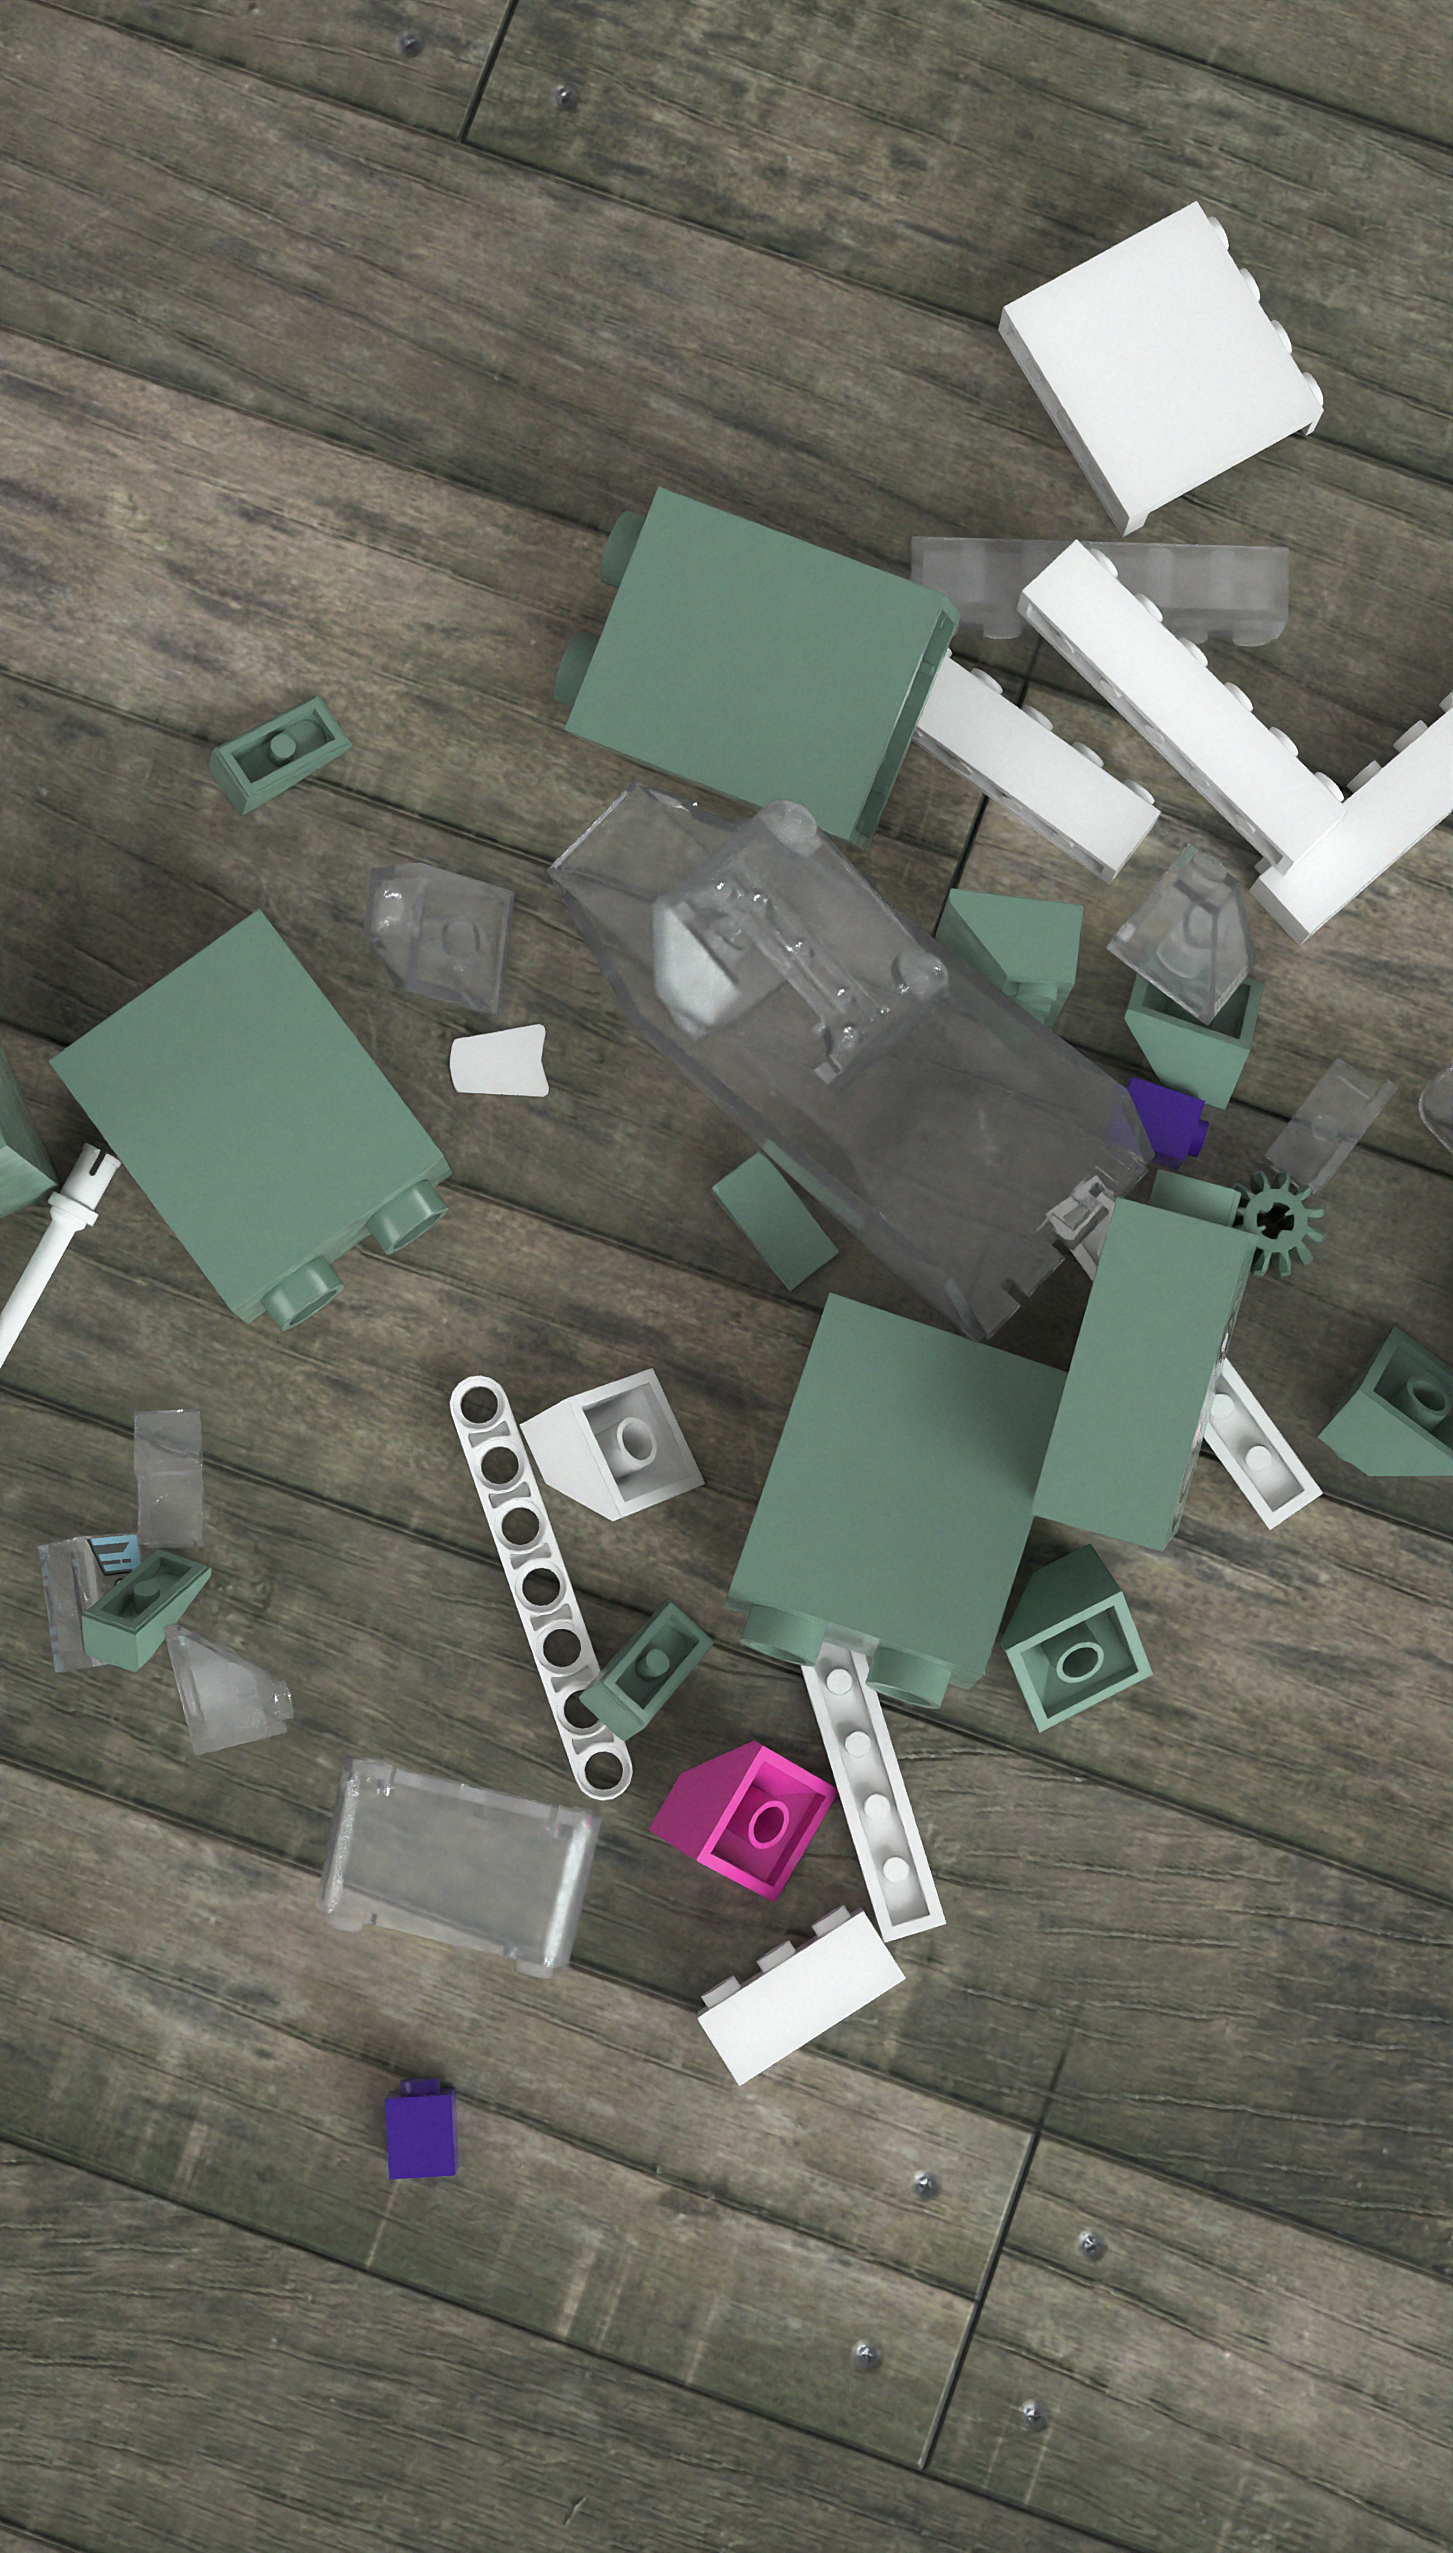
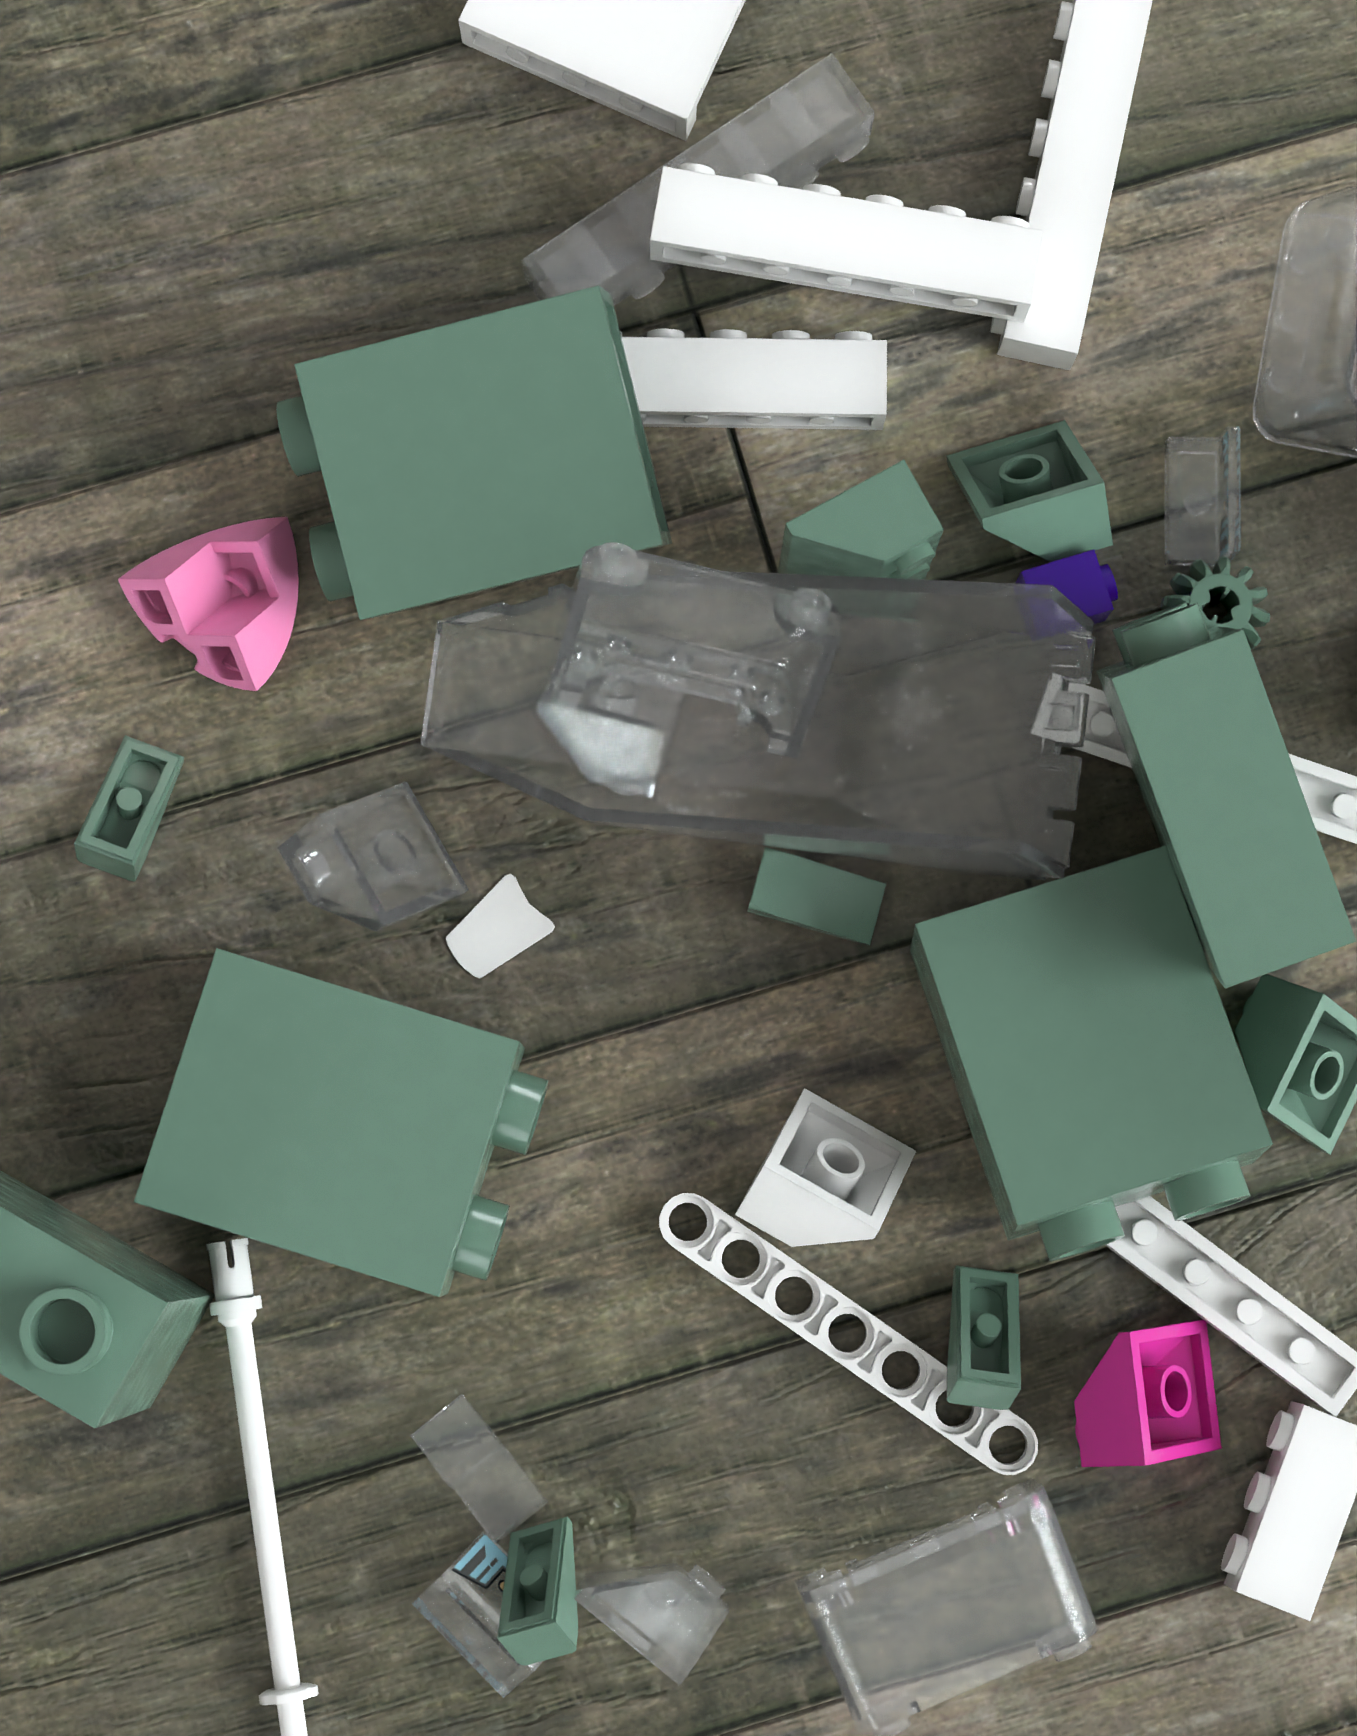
camera: 35 degrees left, 0 degrees up
clear slope [1106,843,1257,1026] -> none
none -> bright pink brick [118,517,299,691]

